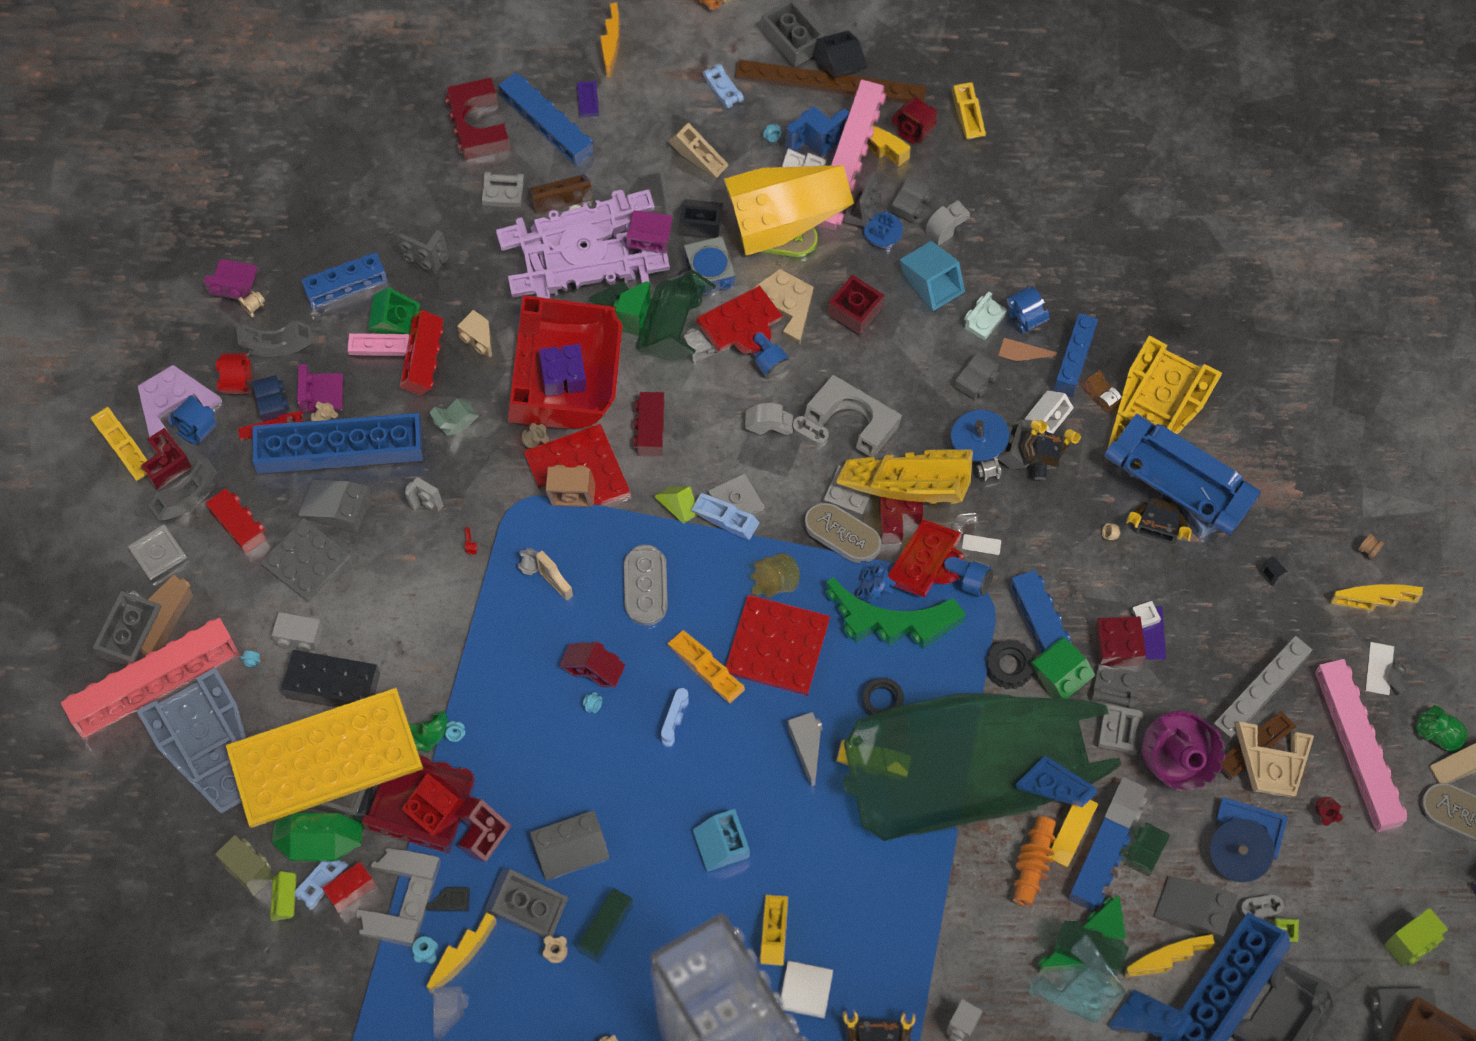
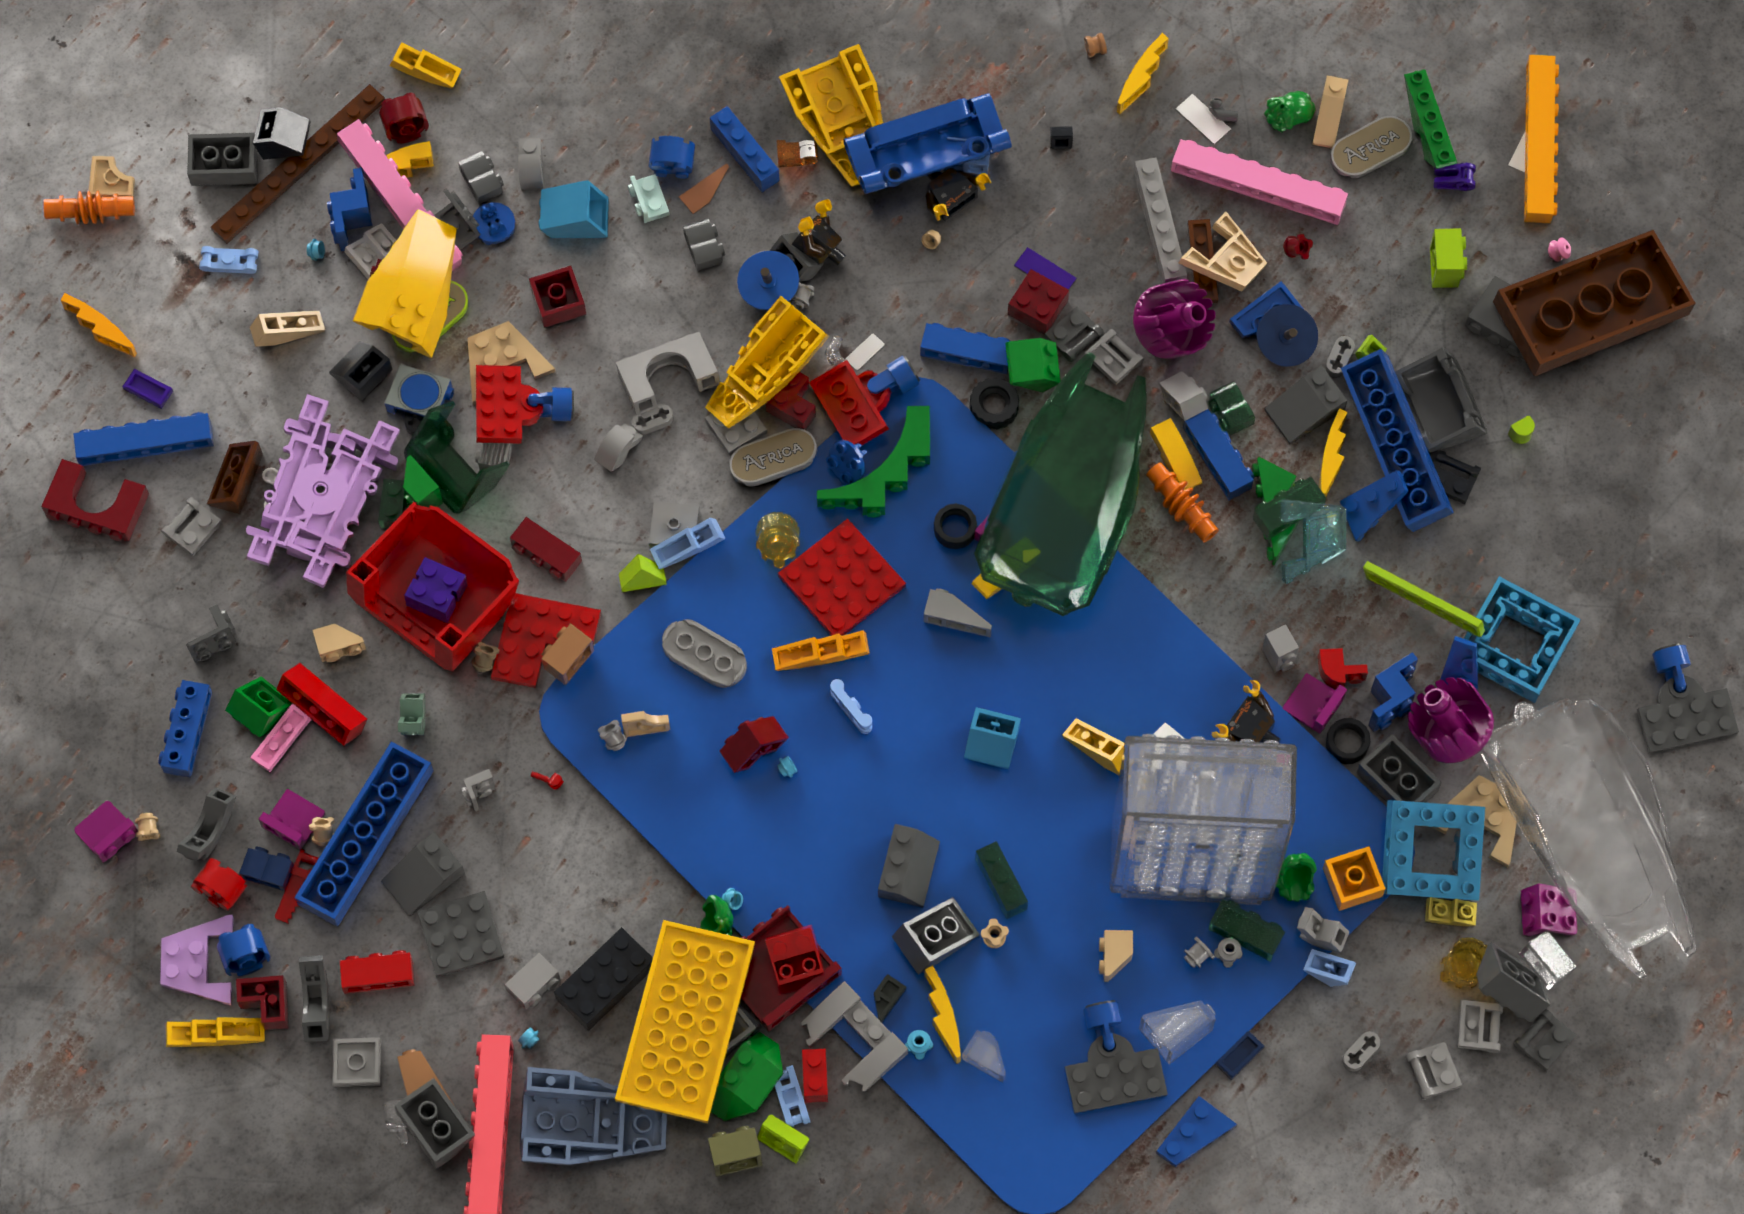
camera: 55 degrees left, 5 degrees up
dark red brick [456,796,511,862] -> none
magenta bracket [627,210,672,253] -> none
blue wing [1016,756,1097,807] -> none
white brick [1024,391,1074,433] -> none
white tile [1131,601,1161,628] -> none

